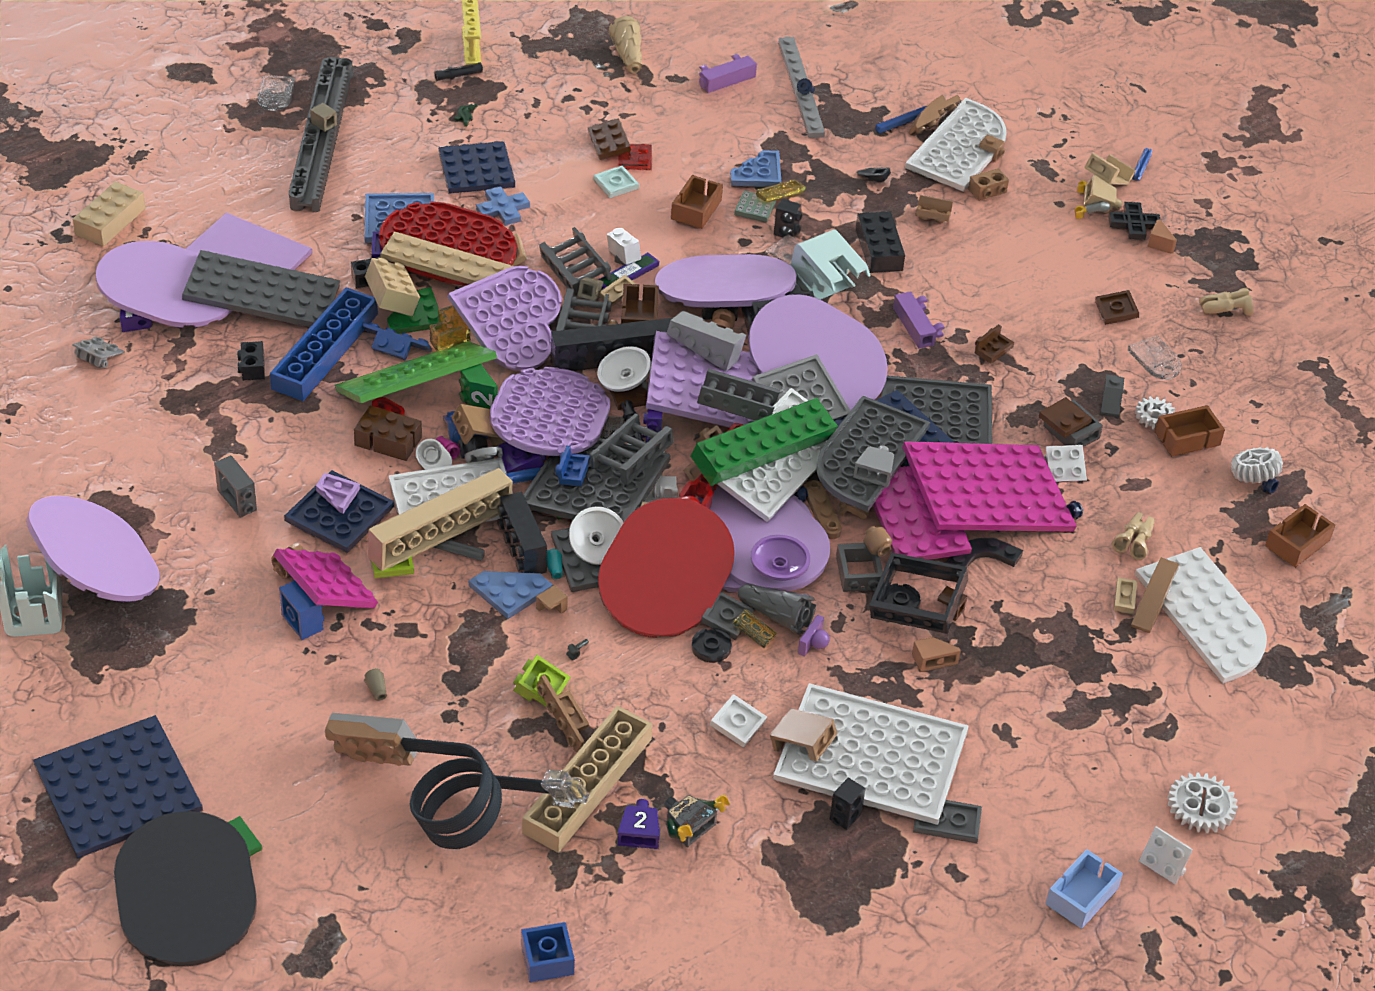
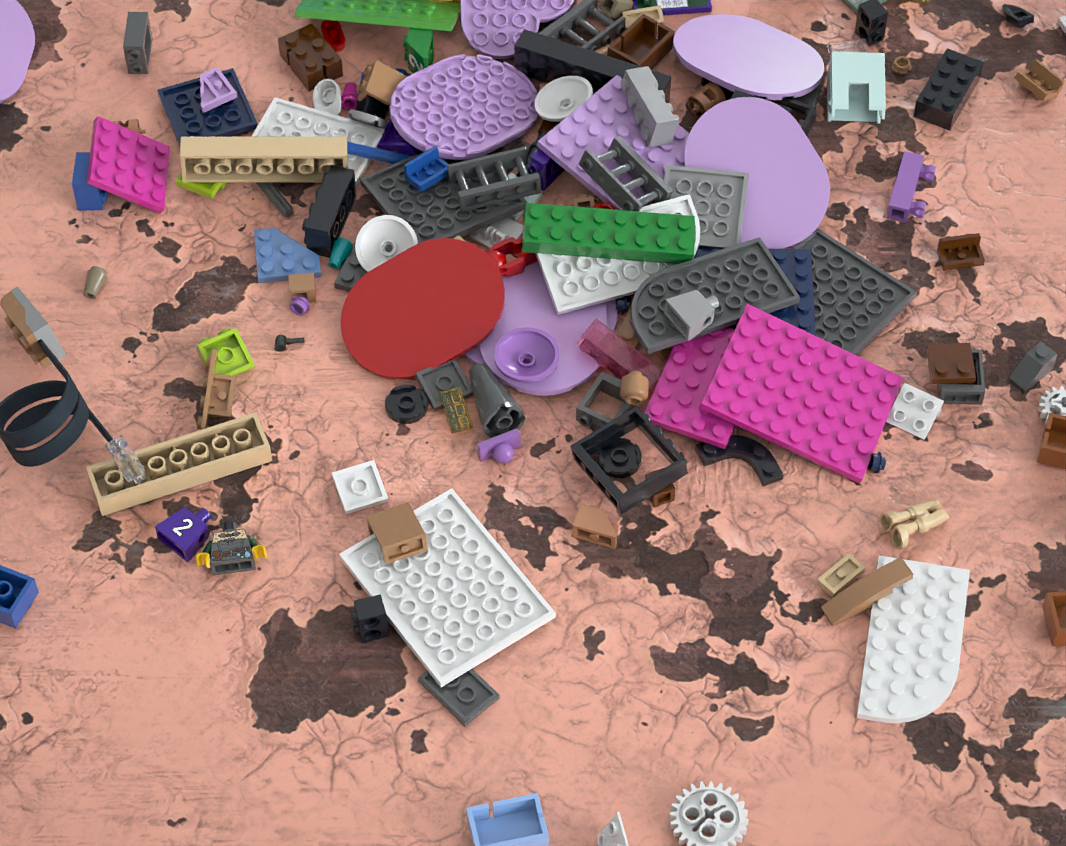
camera: 40 degrees right, 10 degrees up
none -> medium lavender plate [290,296,310,316]
none -> clear pink brick [576,318,663,391]

